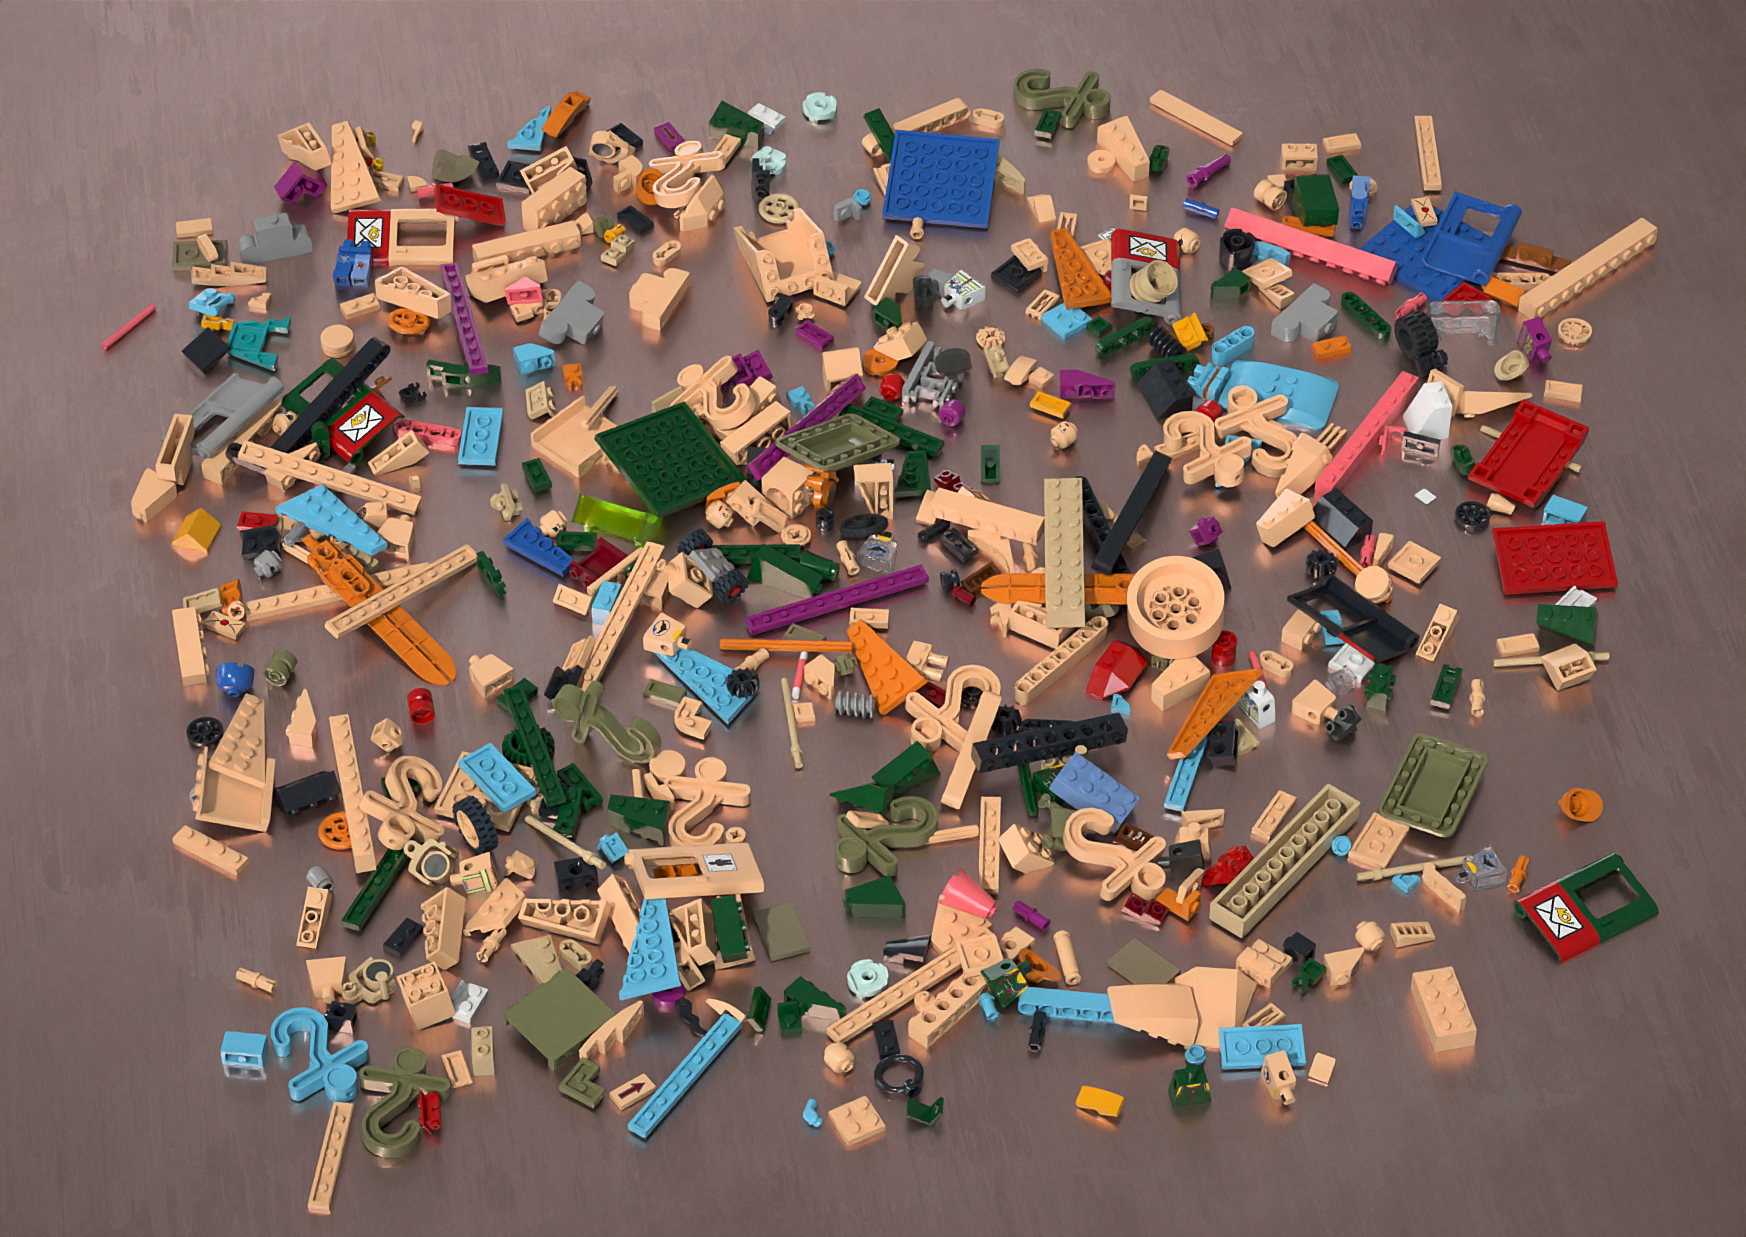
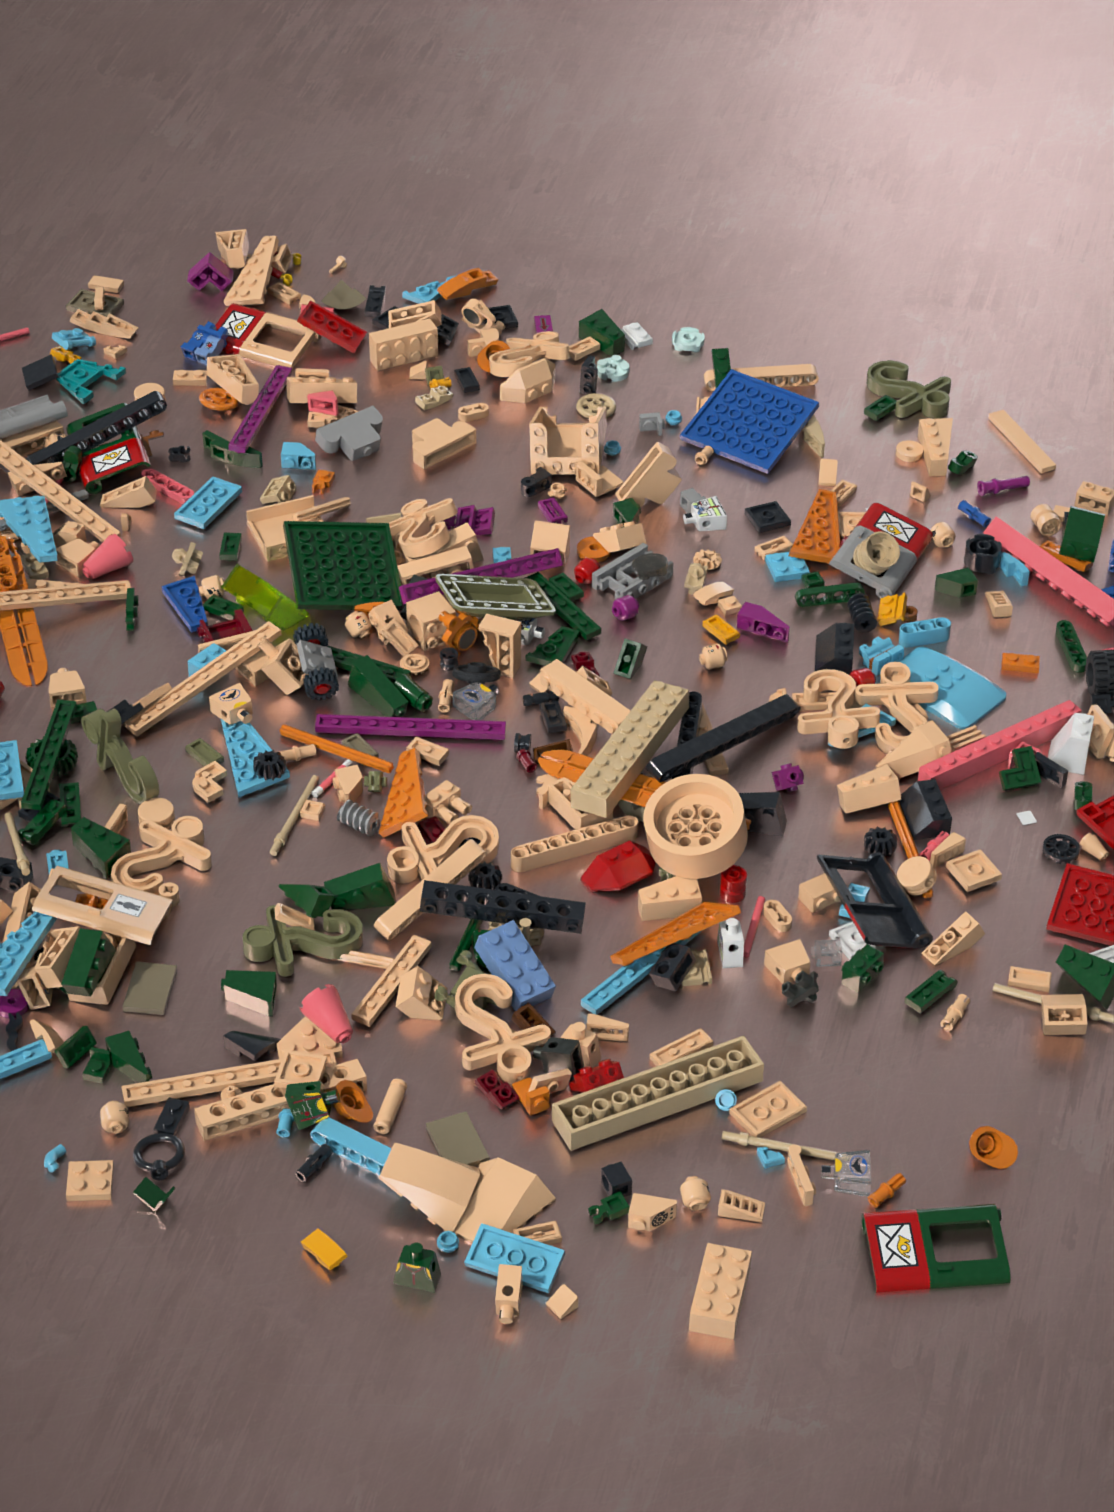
camera: 25 degrees right, 5 degrees down
light grey brick [238,213,313,265] -> none
light nougat brick [472,220,581,264] -> none
light nougat plate [553,584,594,615] -> none
light nougat slope [644,772,675,811] -> none
light aqua plate [847,959,888,998] -> none
pearl dark grey hips [913,275,933,310] -> none
light nougat beam [973,108,1005,129] -> none
light nougat bracket [1011,238,1049,273] -> none
magenta axle [1012,901,1051,931] -> none
medium azure tile [1111,694,1130,715] -> none
dark green beam [1129,353,1200,380] -> none
light nougat plate [1236,939,1293,989] -> none
light nougat plate [1242,258,1292,289] -> none
light grey brick [1271,283,1338,342] -> none
olive wedge [1378,733,1488,838] -> none
none -> coral cone [82,534,133,579]
none -> dark green plate [999,746,1041,791]

